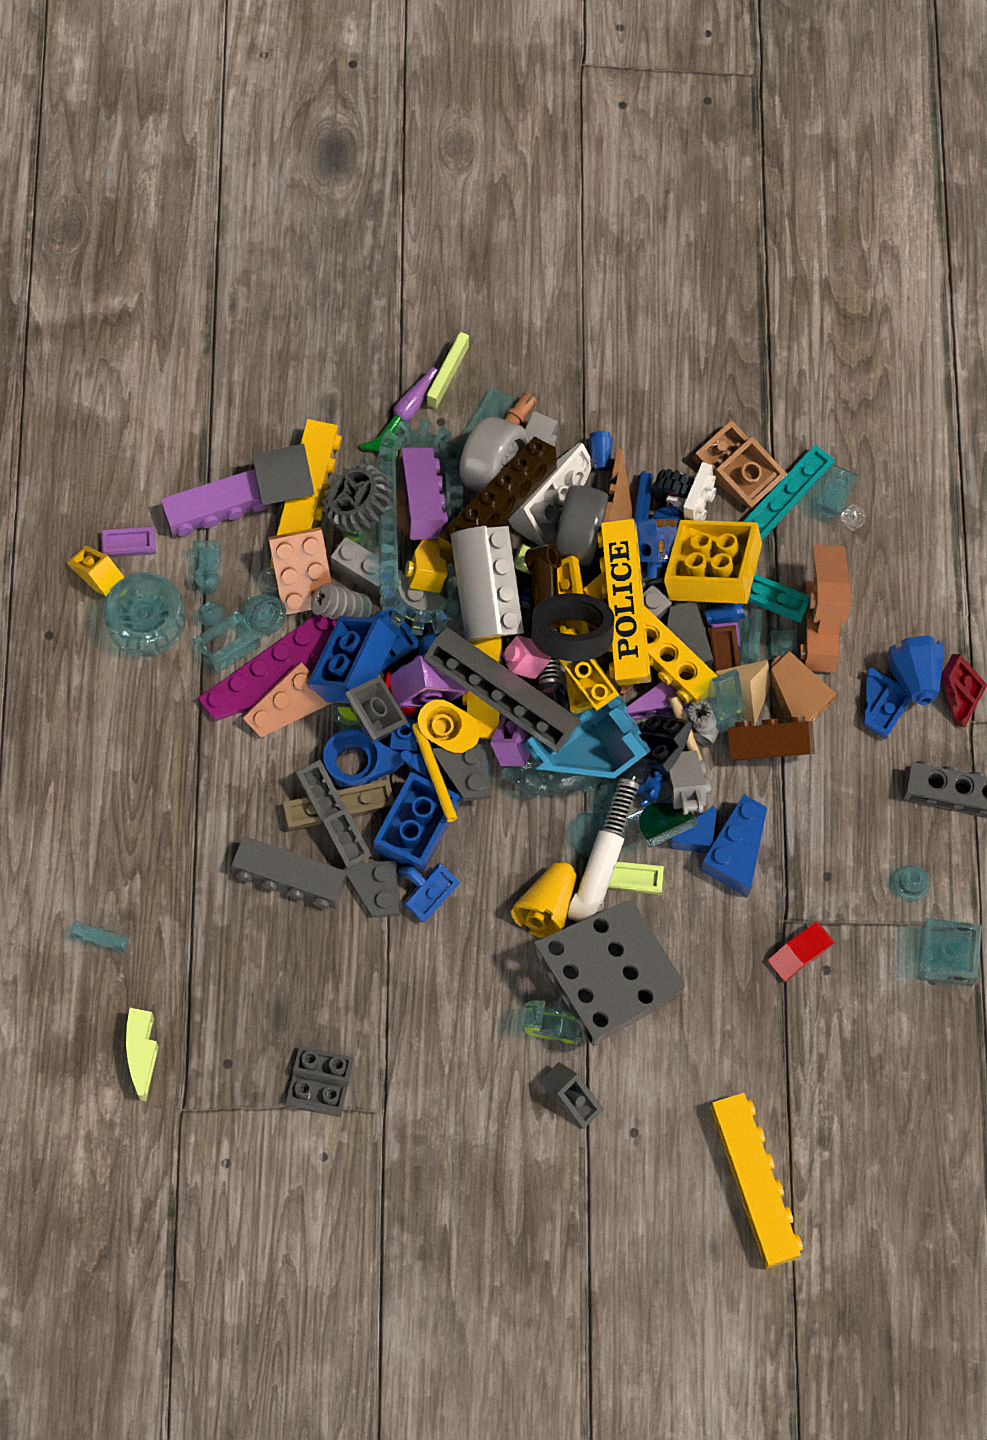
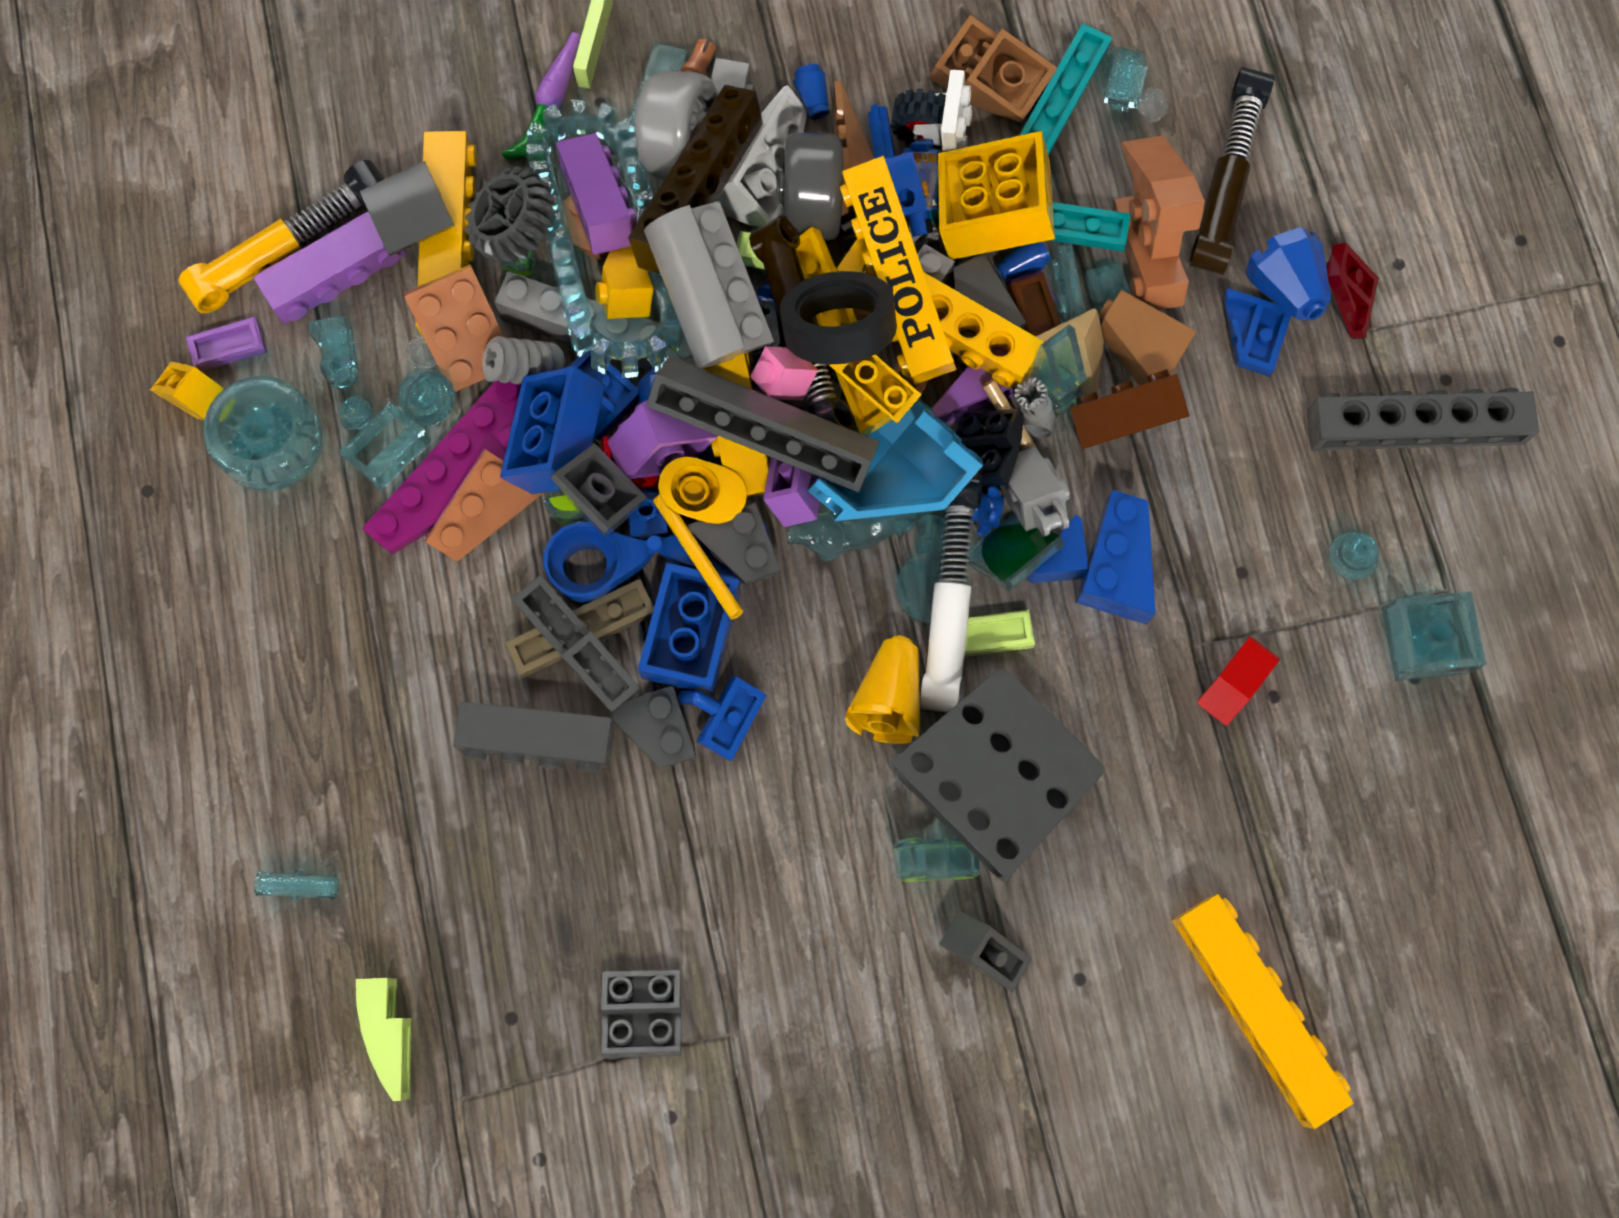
camera: 10 degrees left, 5 degrees up
none -> yellow piece [178,160,385,313]
none -> dark brown piece [1189,67,1275,275]

